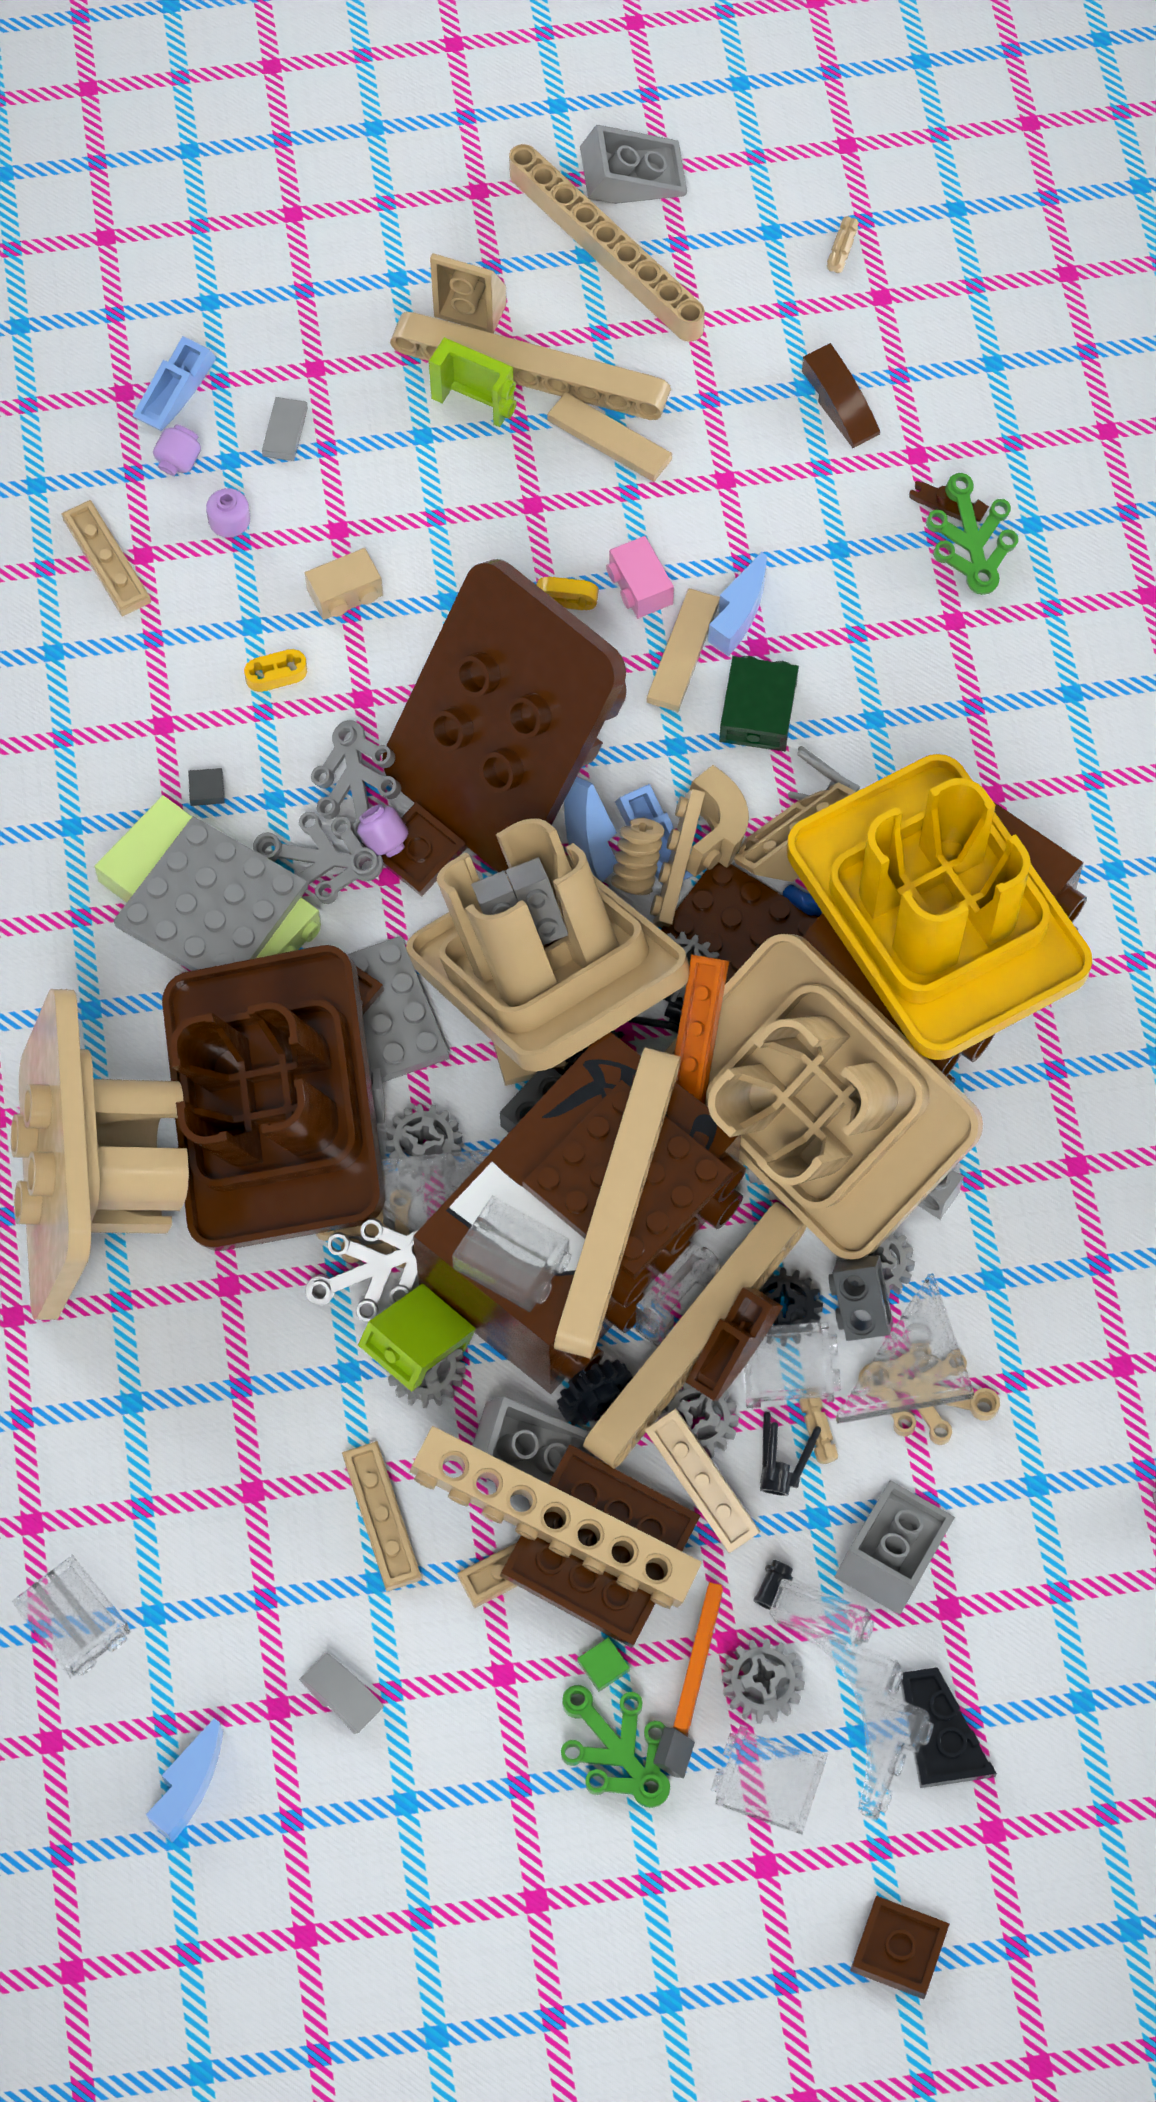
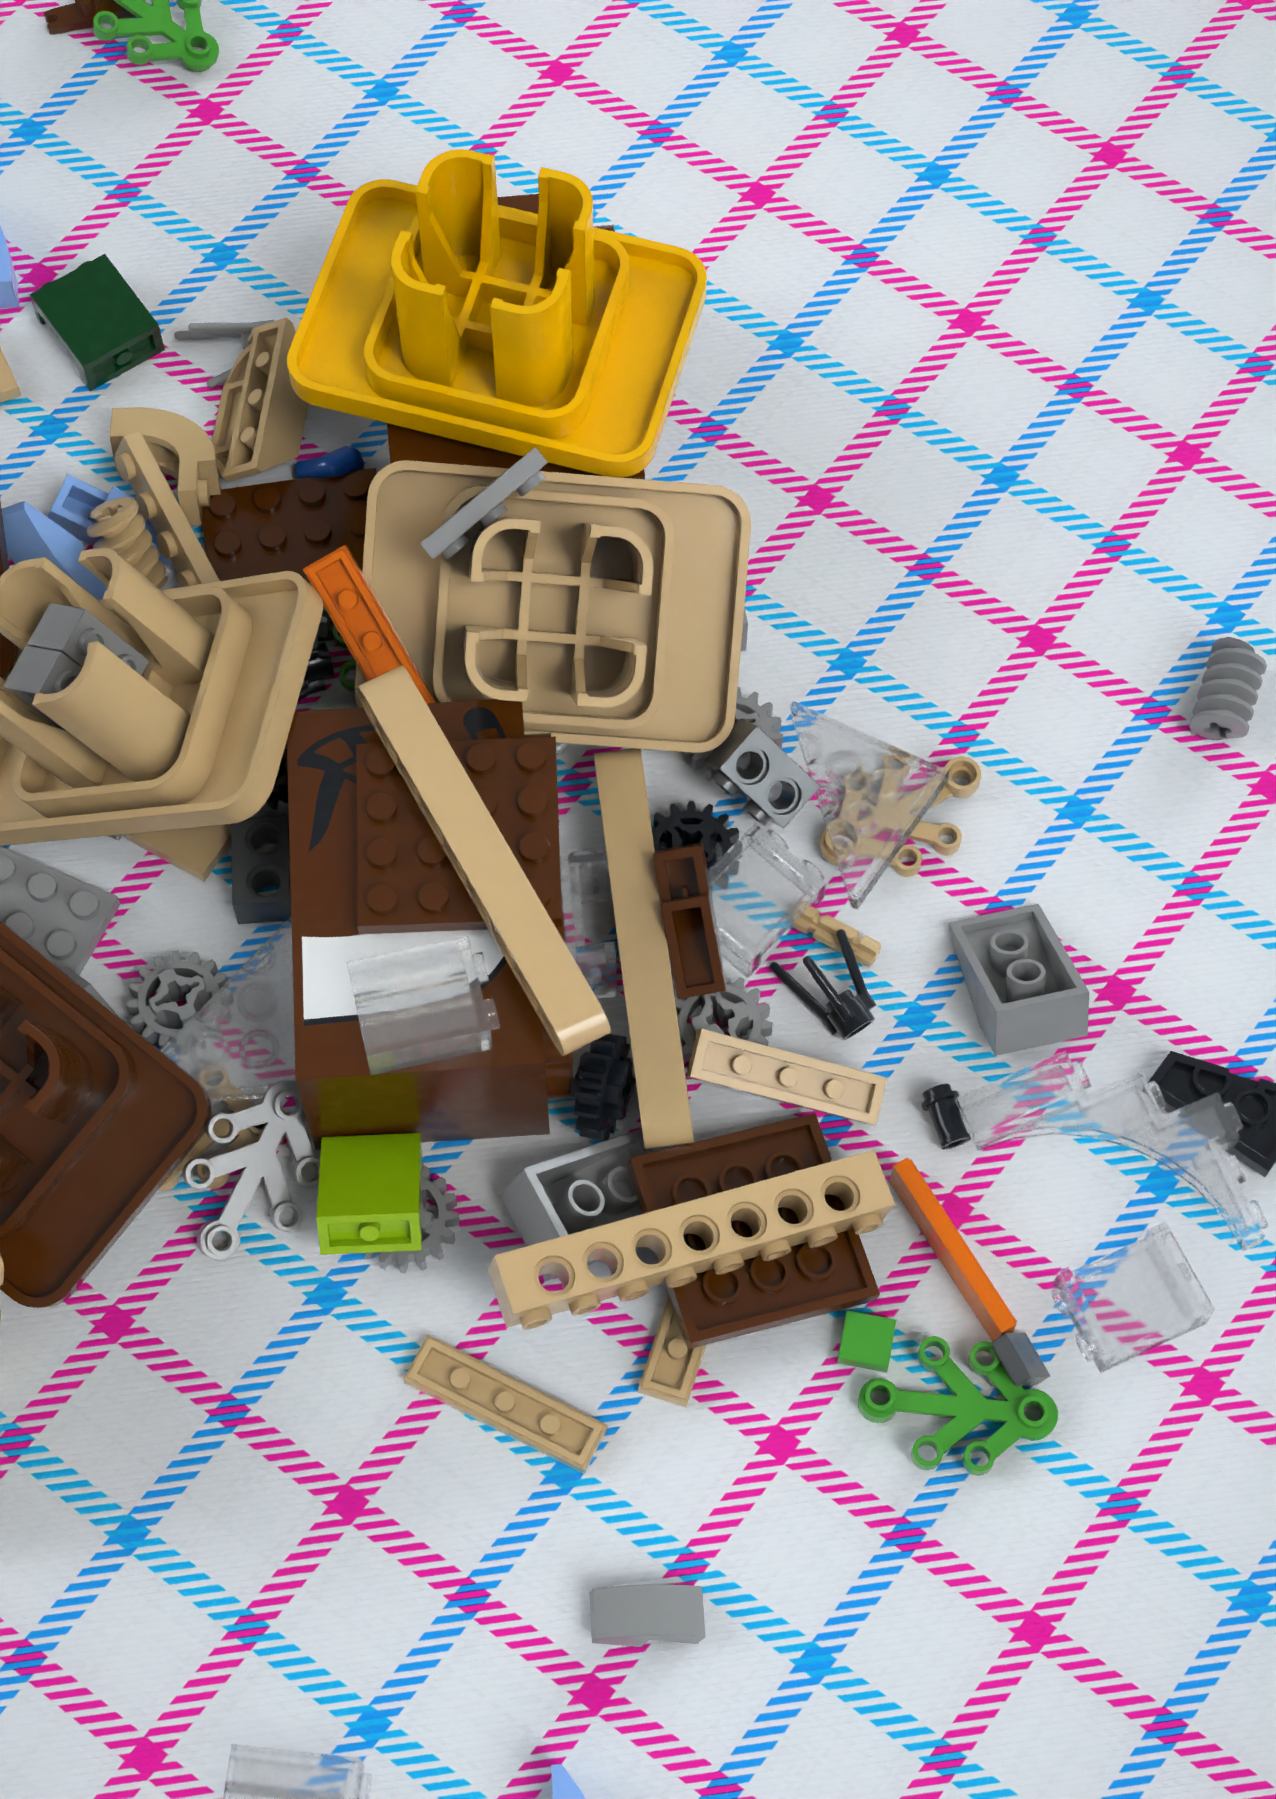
camera: 45 degrees left, 0 degrees up
light grey gear [722,1639,805,1724] -> none
none -> light grey plate [420,447,548,560]

